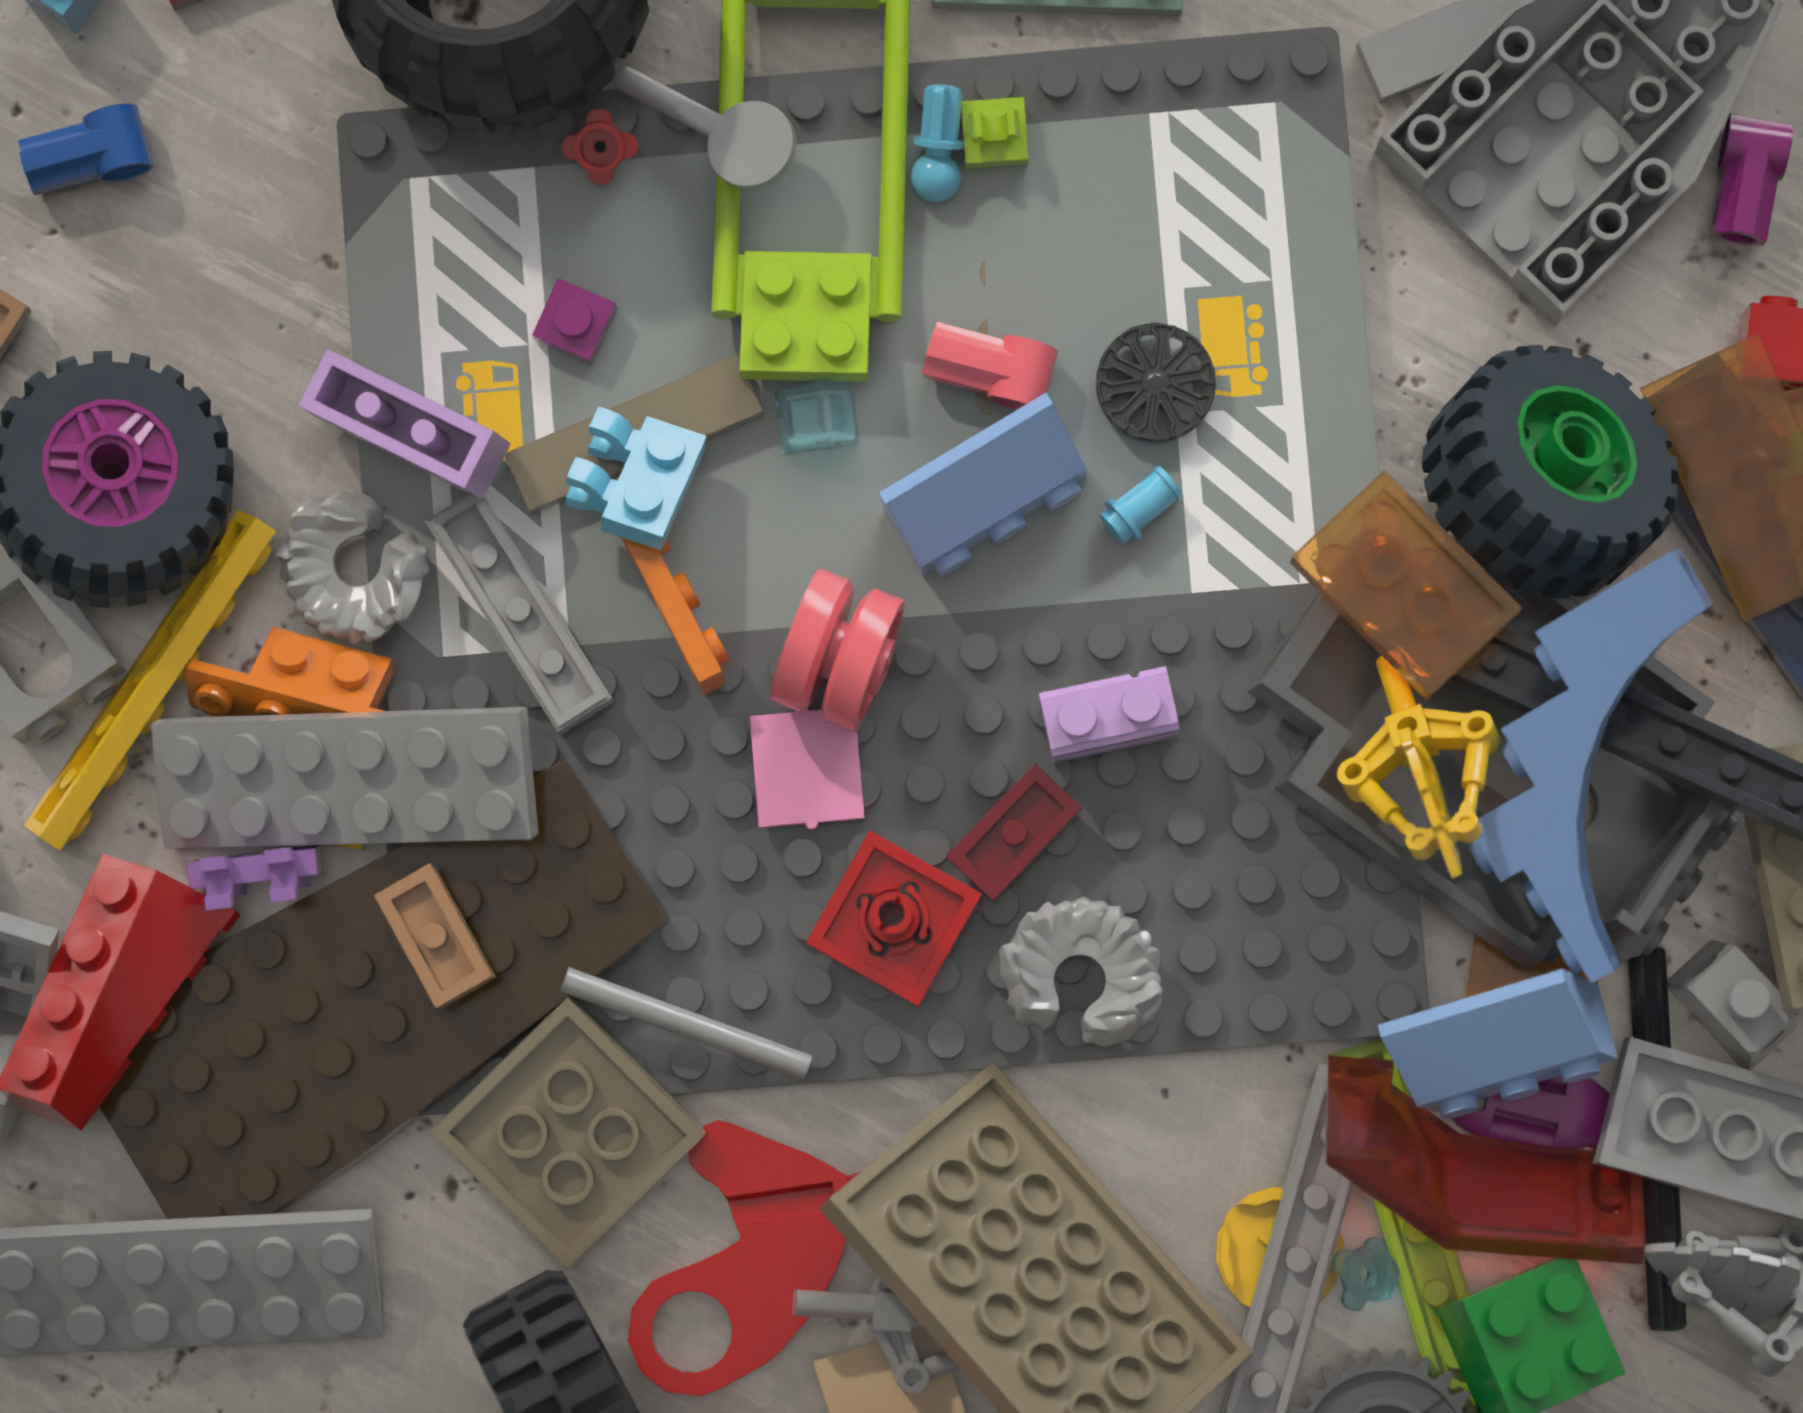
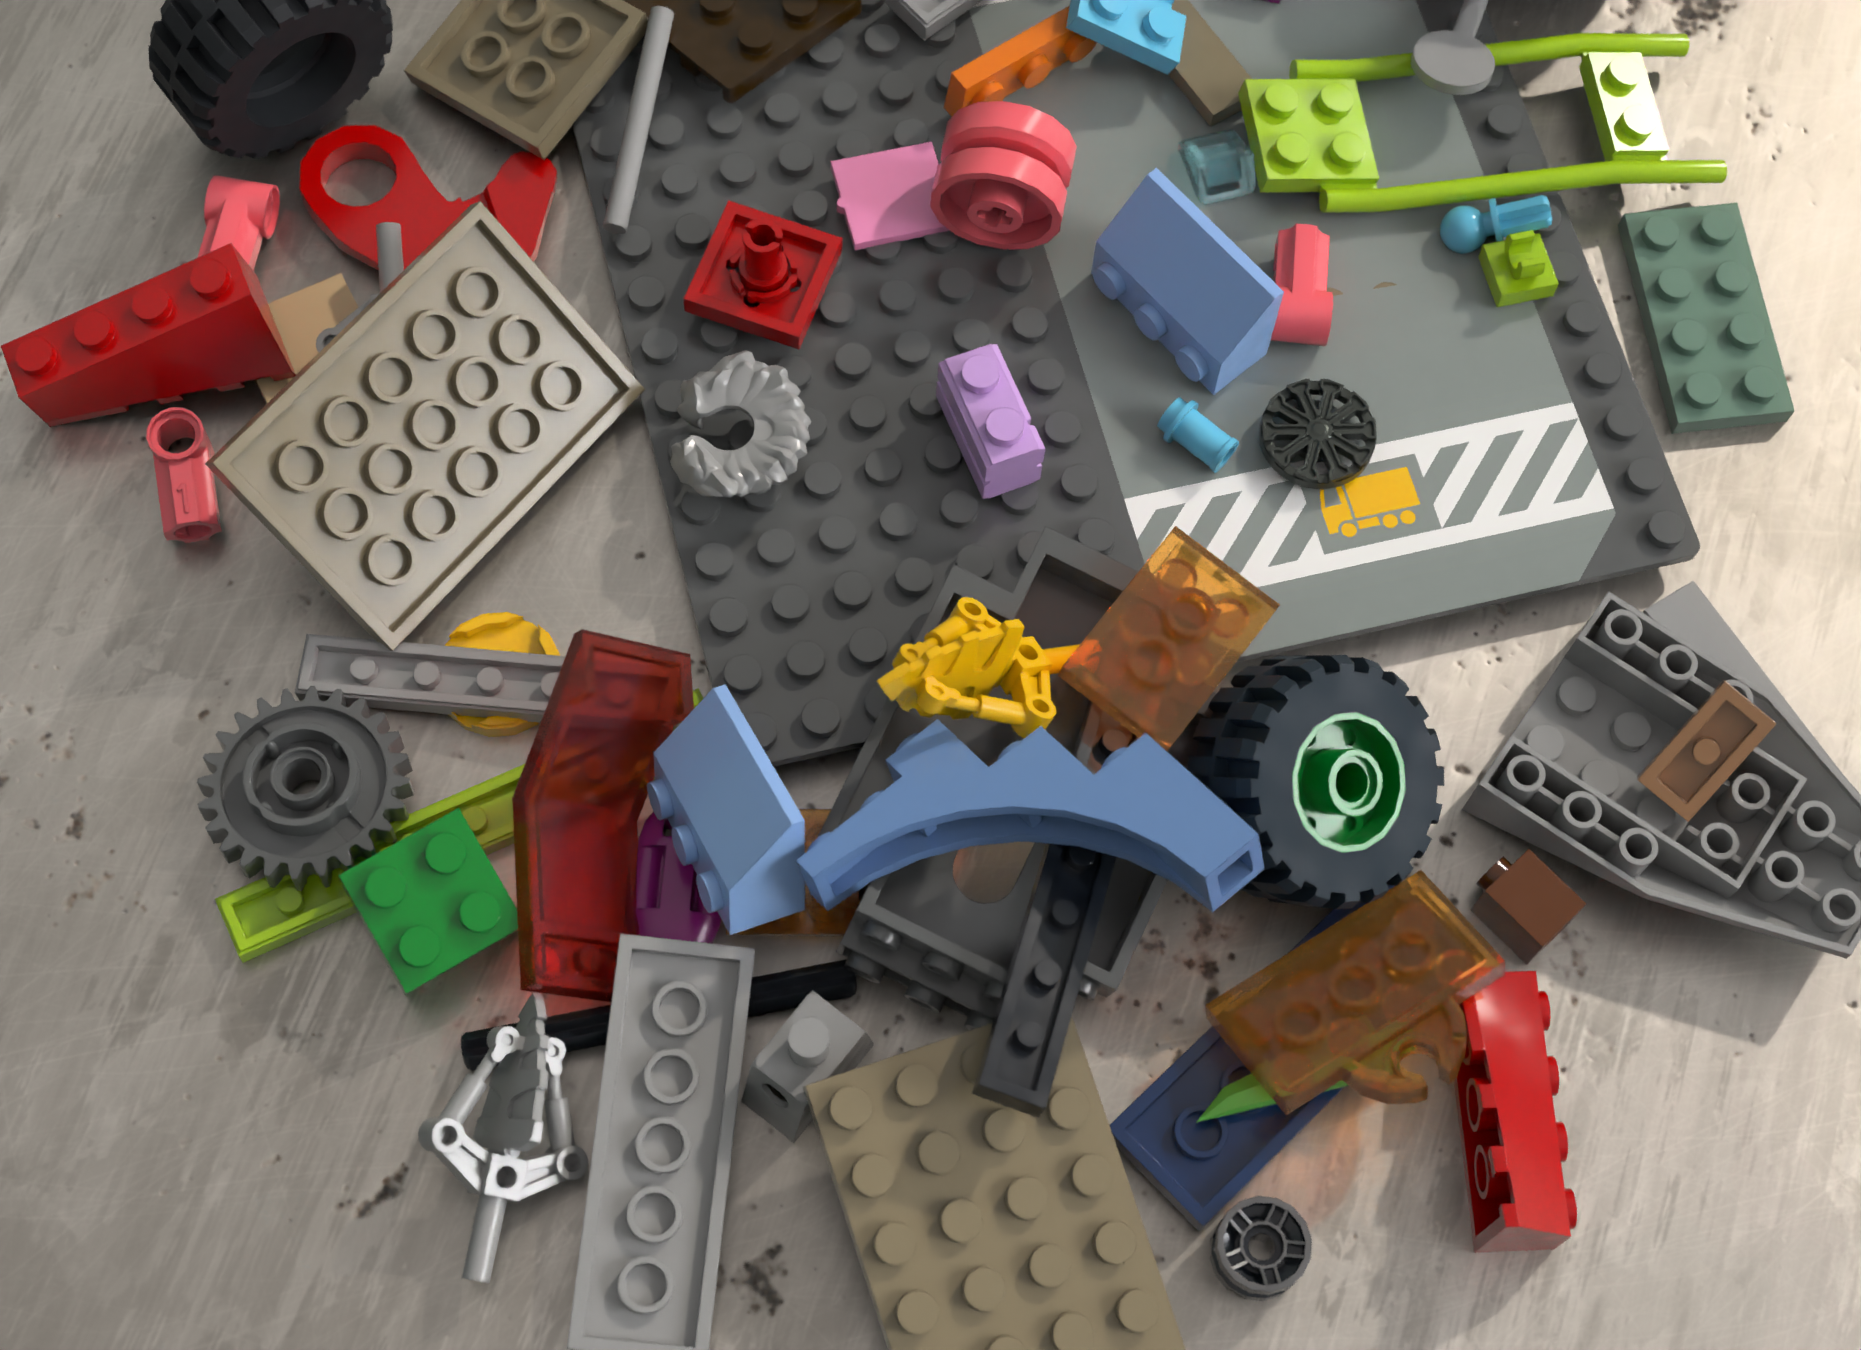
camera: 70 degrees right, 15 degrees down
dark red plate [946,763,1082,903] -> none
clear light blue plate [1332,1237,1399,1311] -> none
magenta piece [1711,114,1794,246] -> none
none -> reddish brown brick [1470,849,1586,965]
none -> medium nougat plate [1637,680,1776,822]

